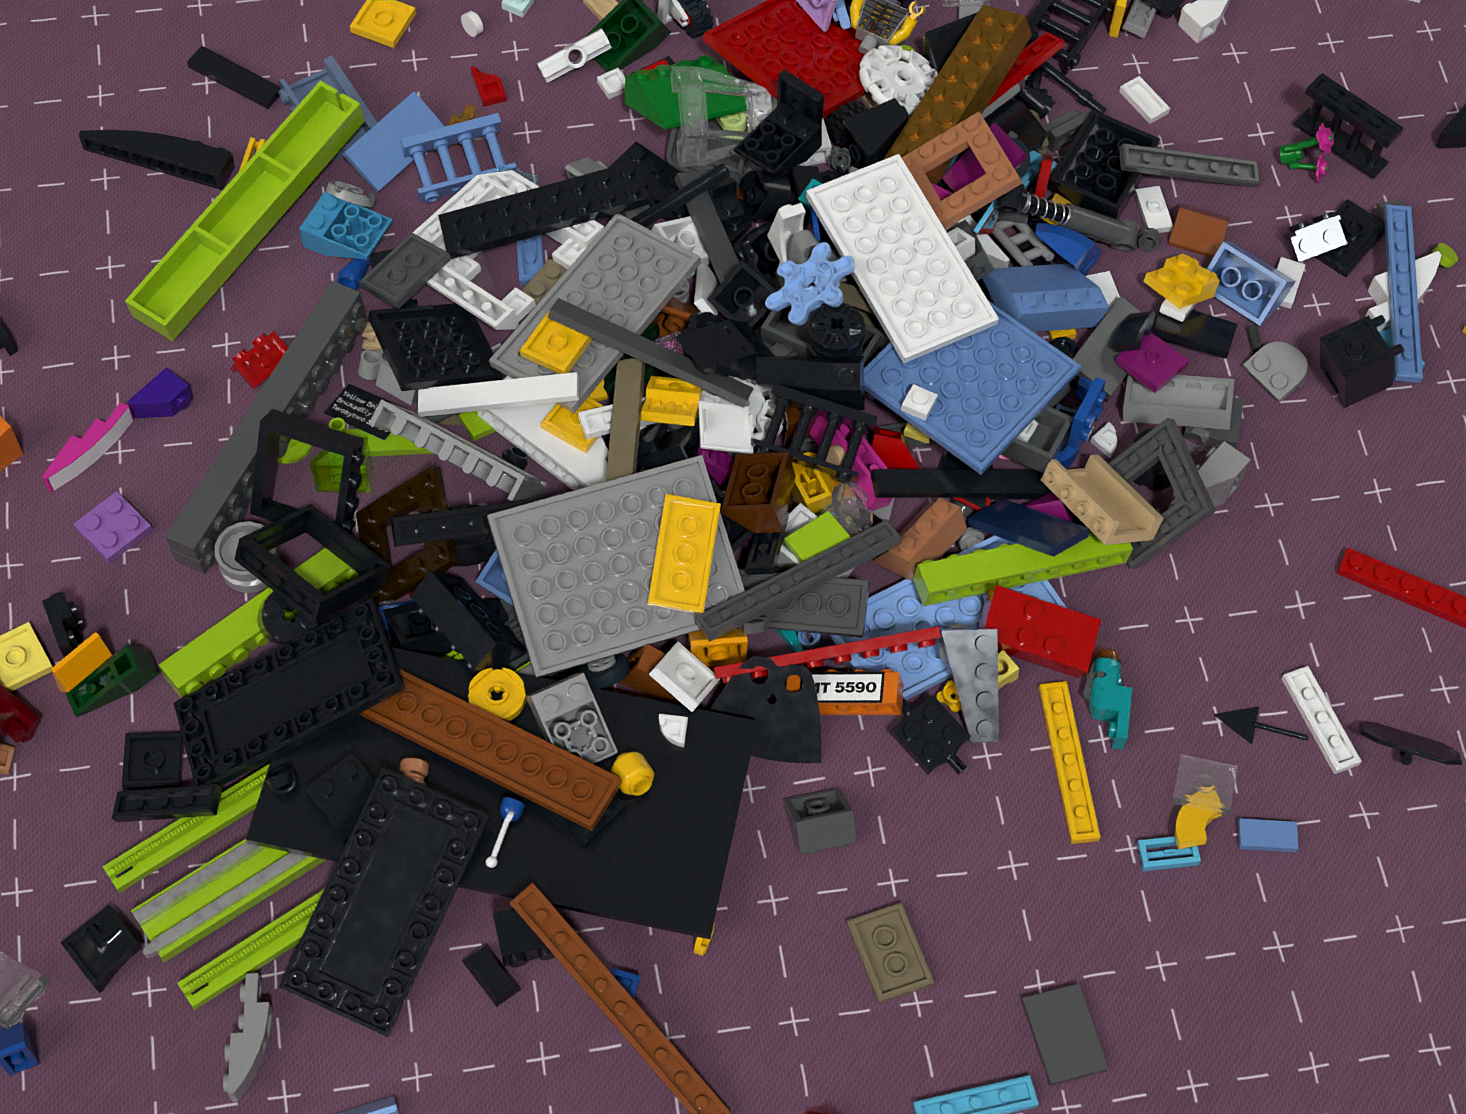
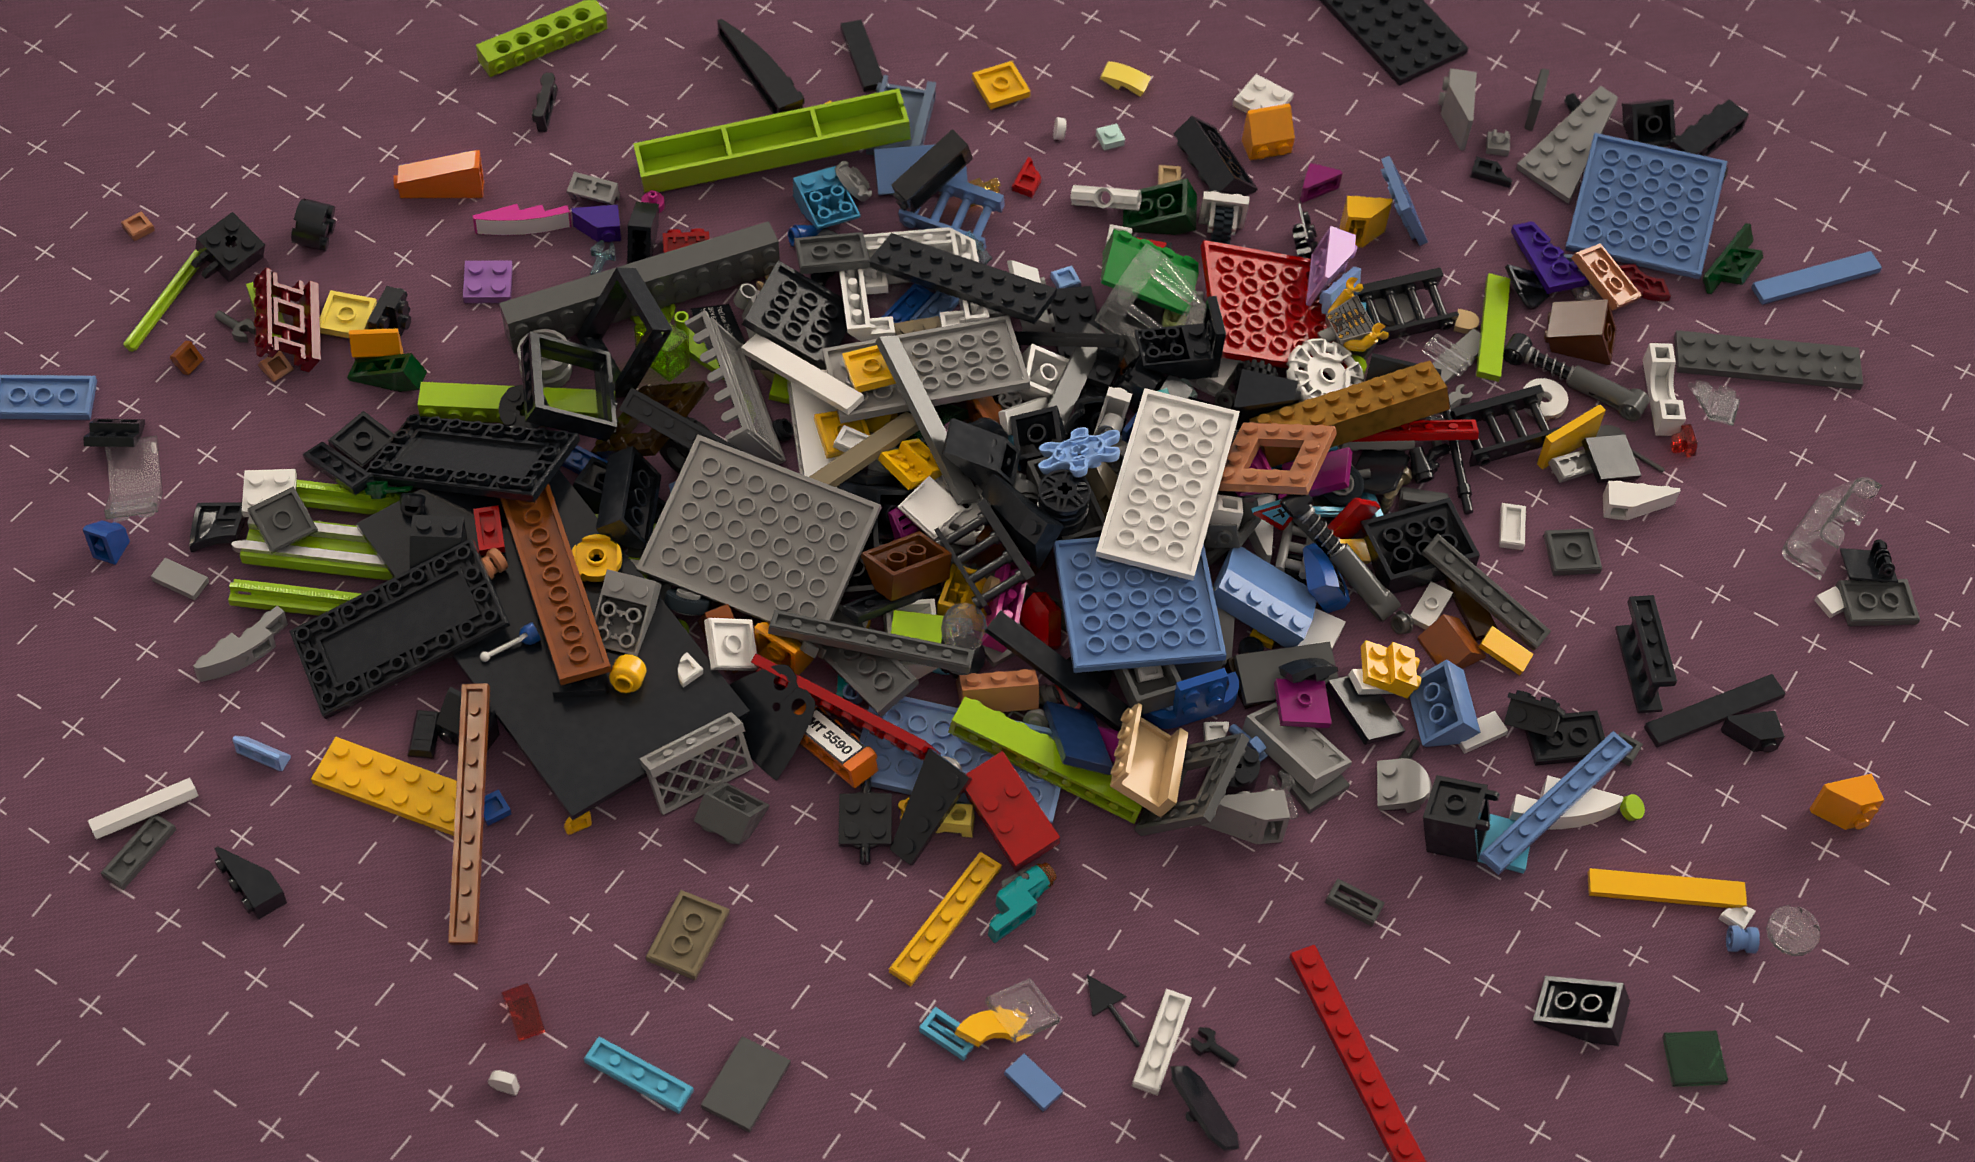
camera: 40 degrees right, 5 degrees down
yellow tile [647,494,721,614] -> none
white plate [901,384,938,421] -> none
plant [1280,123,1334,183] -> none
none -> light grey tile [151,558,209,600]
none -> white plate [242,469,297,517]
none -> dark grey tile [247,486,318,554]
none -> yellow plate [311,737,457,836]
none -> dark green plate [365,481,413,499]
none -> red plate [473,505,505,556]
none -> light grey hinge [567,172,621,205]
none -> clear light blue bar [590,240,616,275]
none -> black slope [627,201,659,264]
none -> light grey fence [639,712,754,815]
none -> dark pink tile [641,190,665,213]
none -> blue tile [882,283,934,323]
none -> black piece [891,129,973,213]
none -> light blue tile [1050,266,1081,289]
none -> black bar [1190,1027,1239,1068]
none -> medium blue bar [1229,724,1268,762]
none -> dark grey tile [1325,878,1385,927]
none -> dark brown tile [1444,577,1498,641]
none -> yellow tile [1479,626,1533,675]
none -> dark grey tile [1543,528,1602,576]
none -> black tile [1644,674,1786,747]

